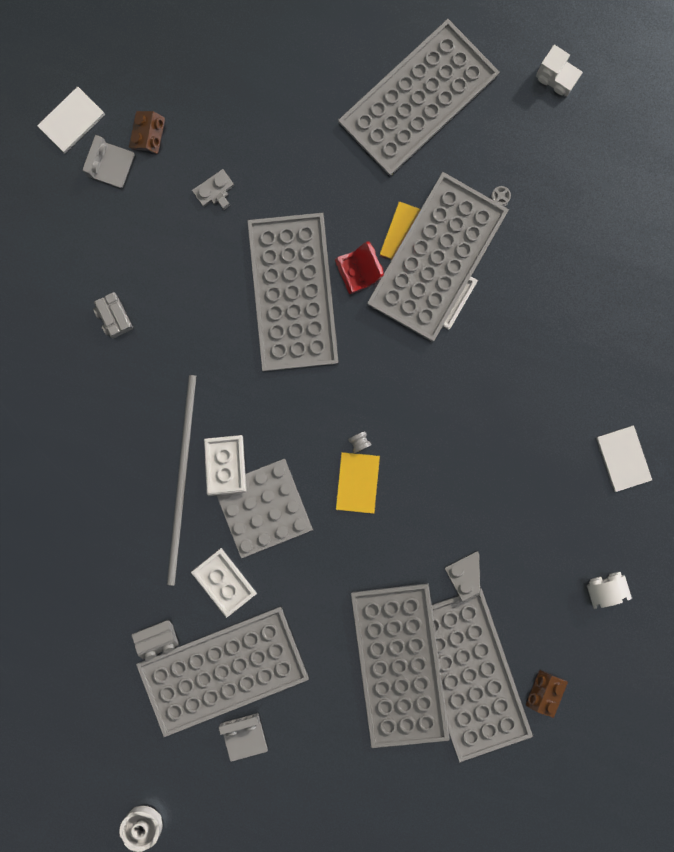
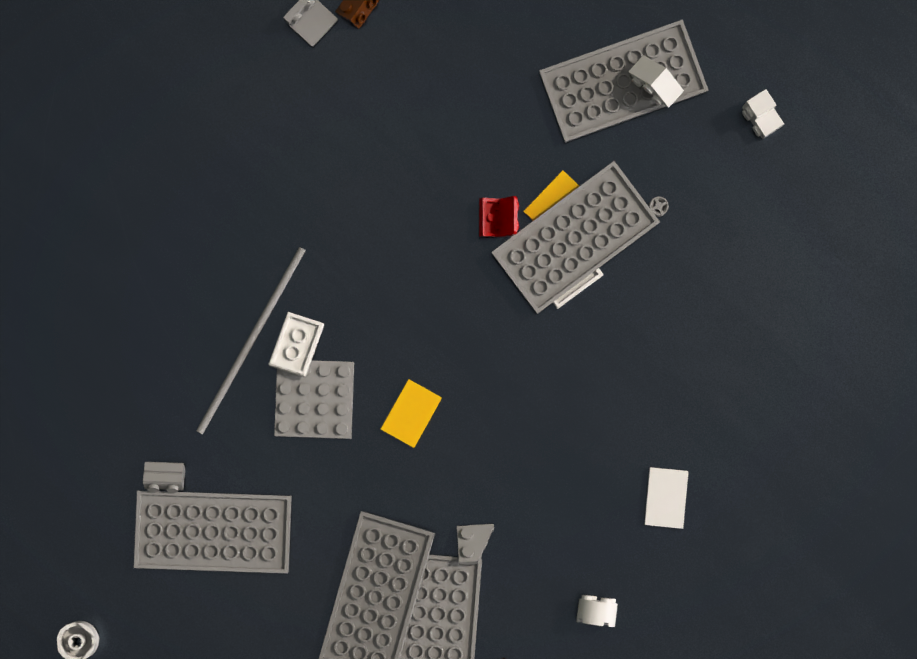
camera: 20 degrees right, 0 degrees up
light grey brick [93,292,133,338] -> none
white tile [191,548,257,618] -> none
light grey hinge [192,169,234,210] -> none
light grey bracket [219,713,268,761] -> none
light grey plate [248,213,339,372] -> none
light grey wheel [348,431,371,453] -> none
none -> white brick [628,55,684,108]

